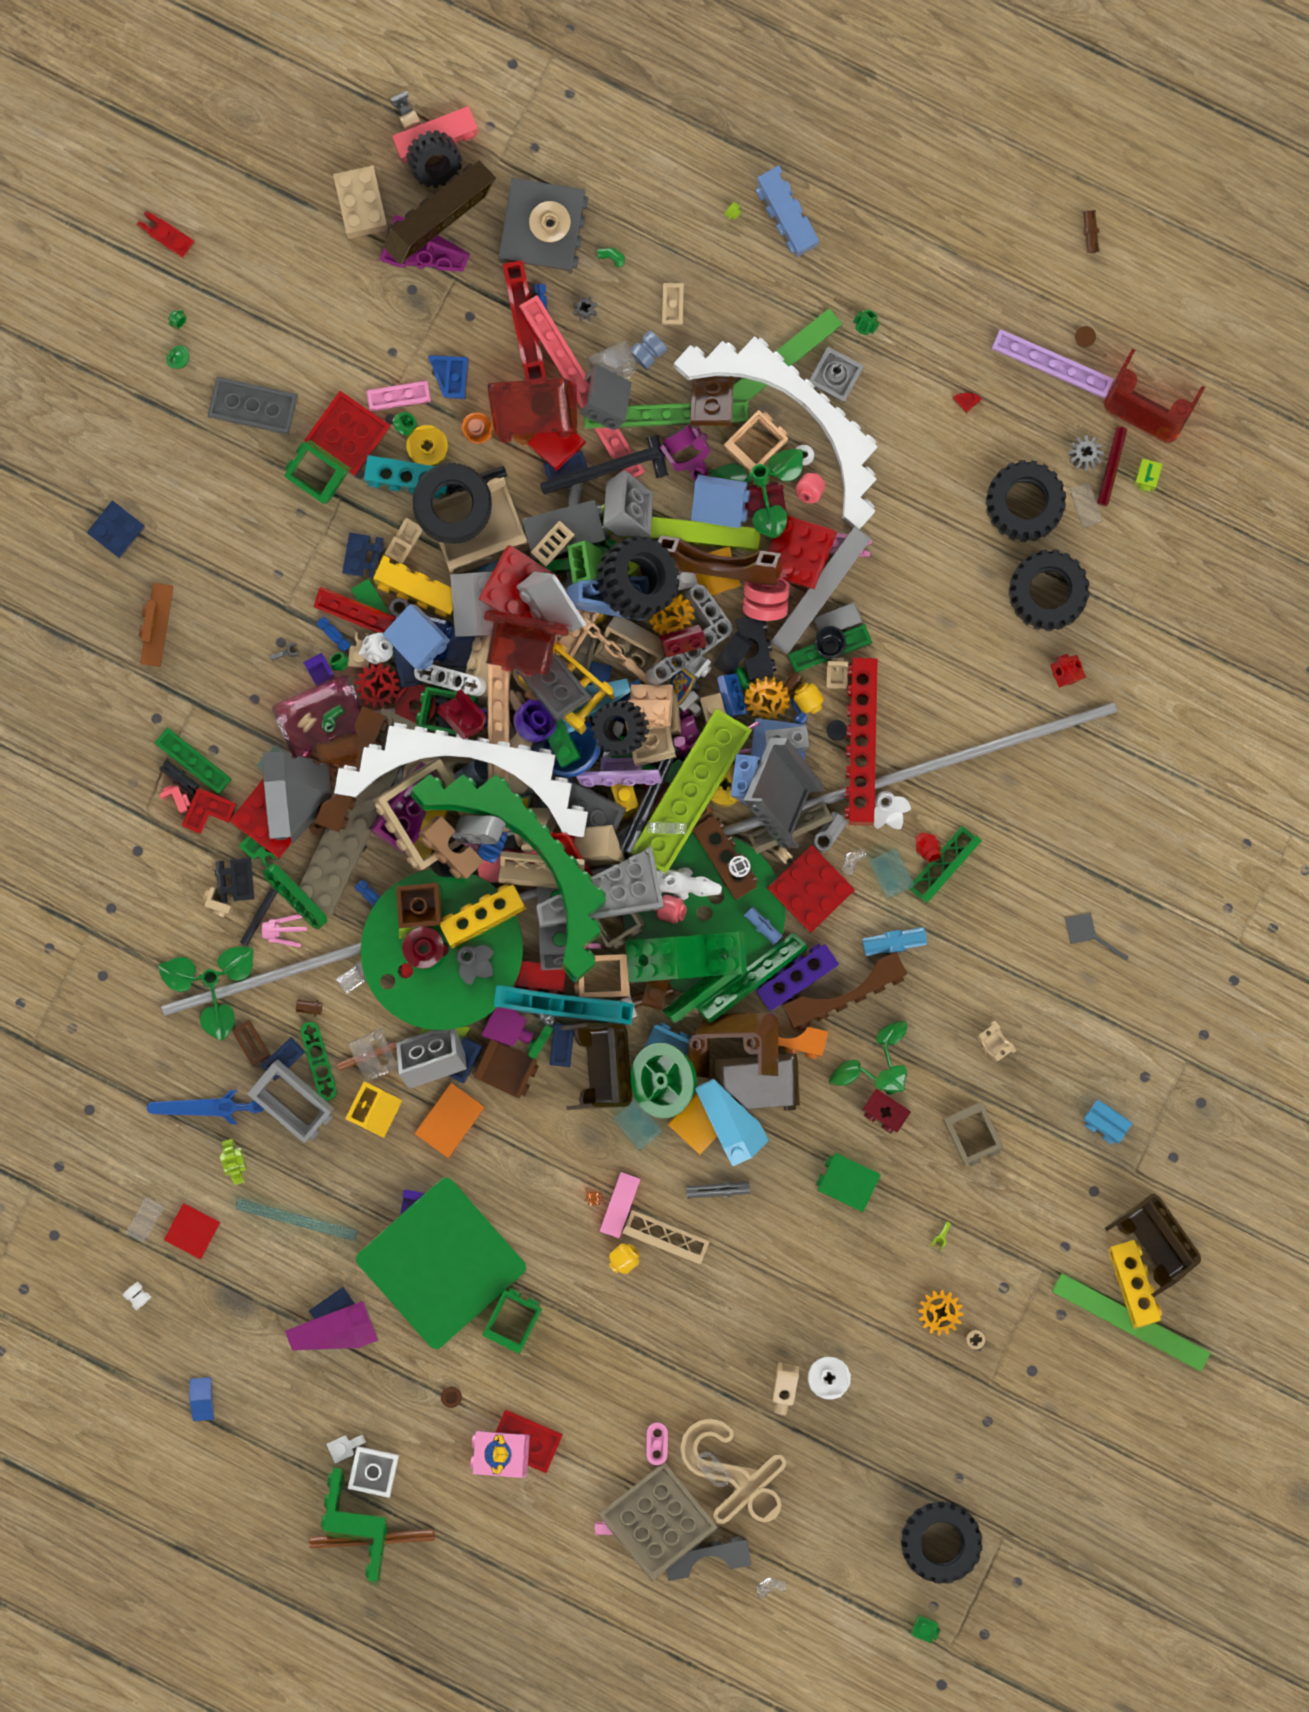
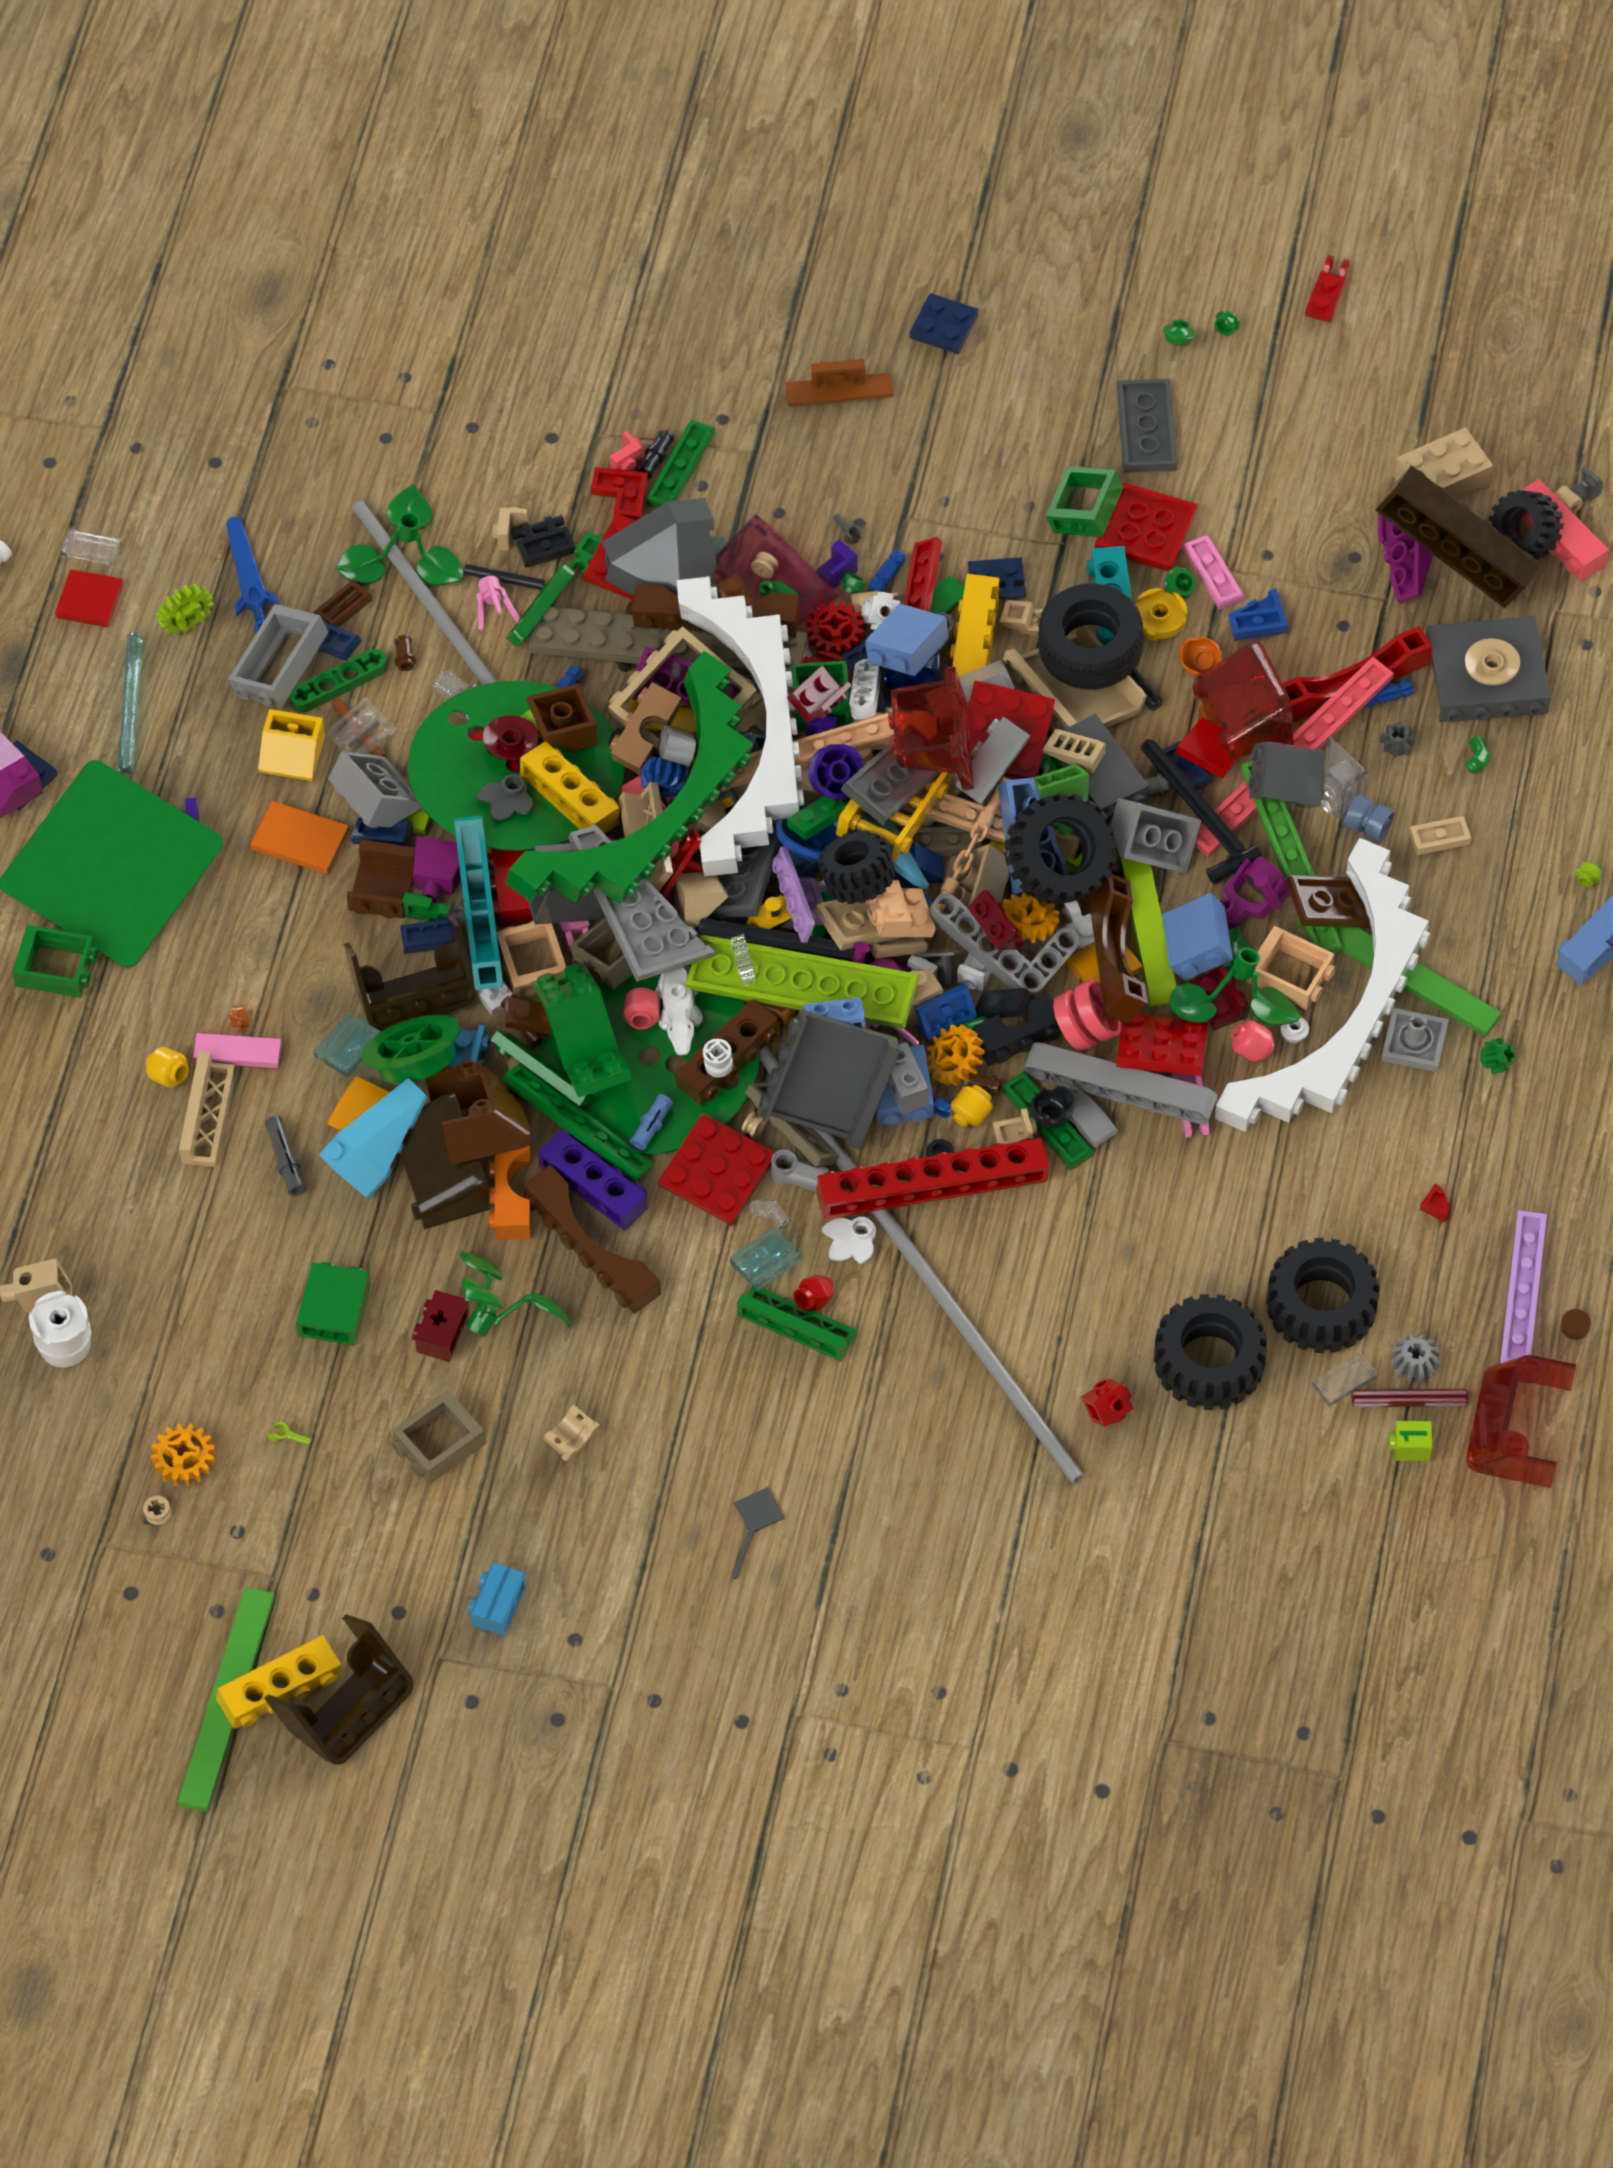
camera: 80 degrees right, 25 degrees down
dark azure piece [862,927,927,956] -> none

